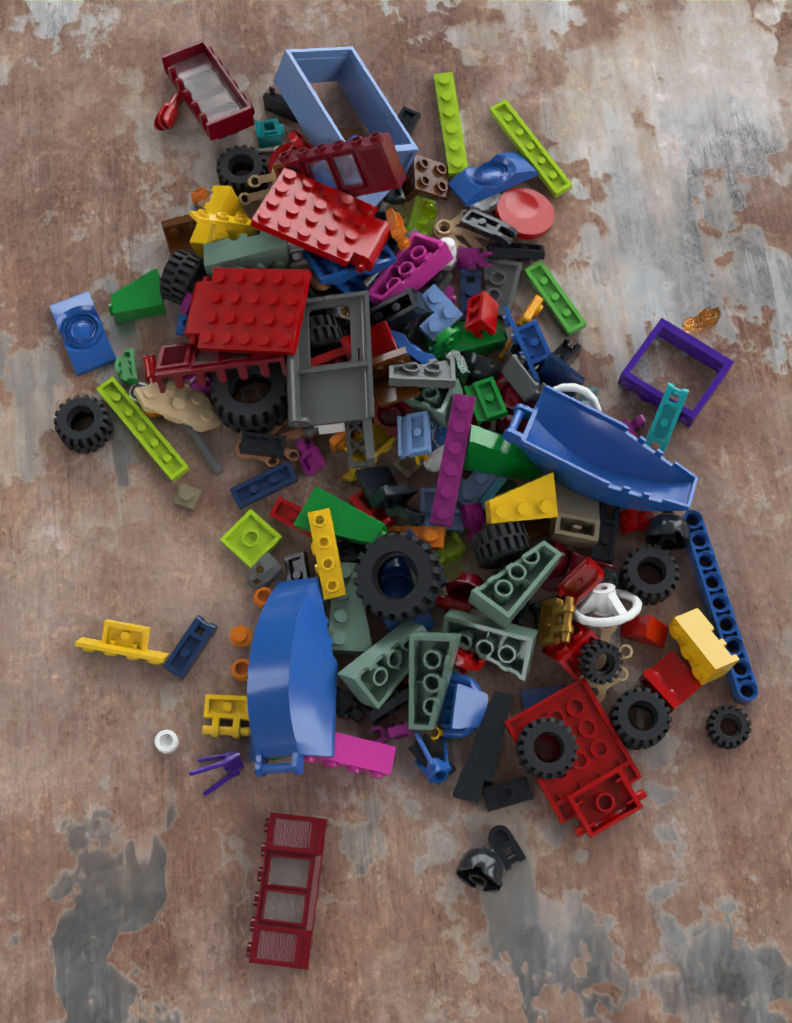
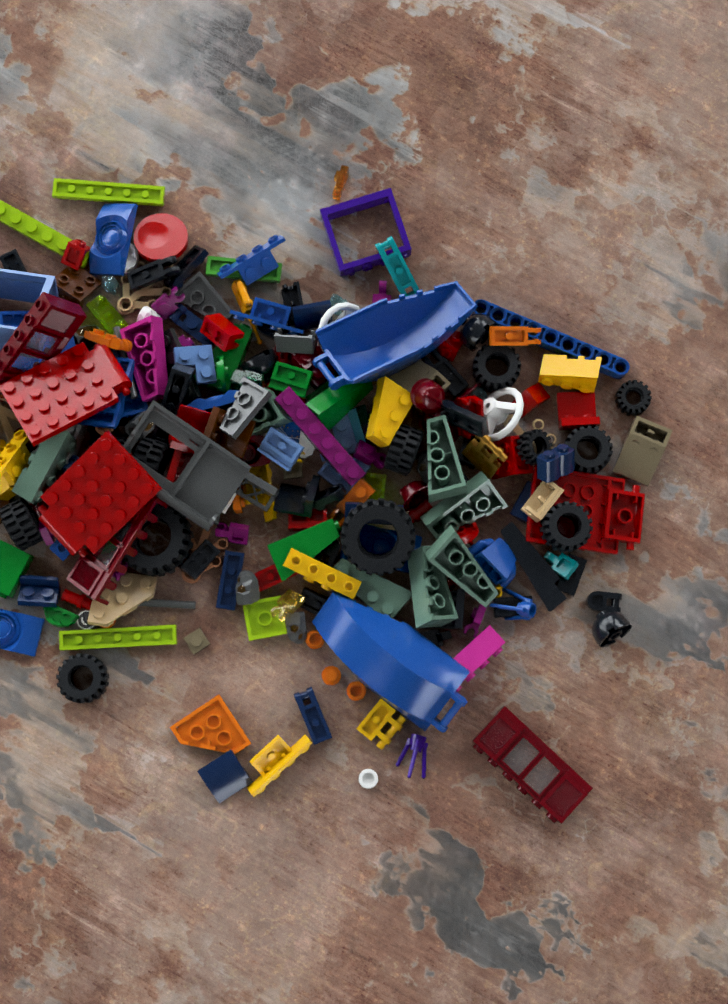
camera: 55 degrees left, 10 degrees up
none -> dark blue bracket [17,575,61,608]
none -> red bracket [61,239,90,270]
none -> clear light blue plate [102,275,119,295]
none -> orange plate [170,694,252,755]
none -> dark blue slope [197,749,253,804]
none -> blue bracket [216,235,286,286]
none -> dark grey rock [235,570,260,605]
none -> clear yellow plate [270,588,305,622]
none -> dark red piece [410,378,445,414]
none -> black hinge [440,400,486,437]
none -> orange hinge [489,326,541,346]
none -> tan hinge [520,481,564,523]
none -> dark blue brick [537,444,575,483]
none -> teal plate [544,551,579,580]
none -> dark tan slope [612,416,673,486]

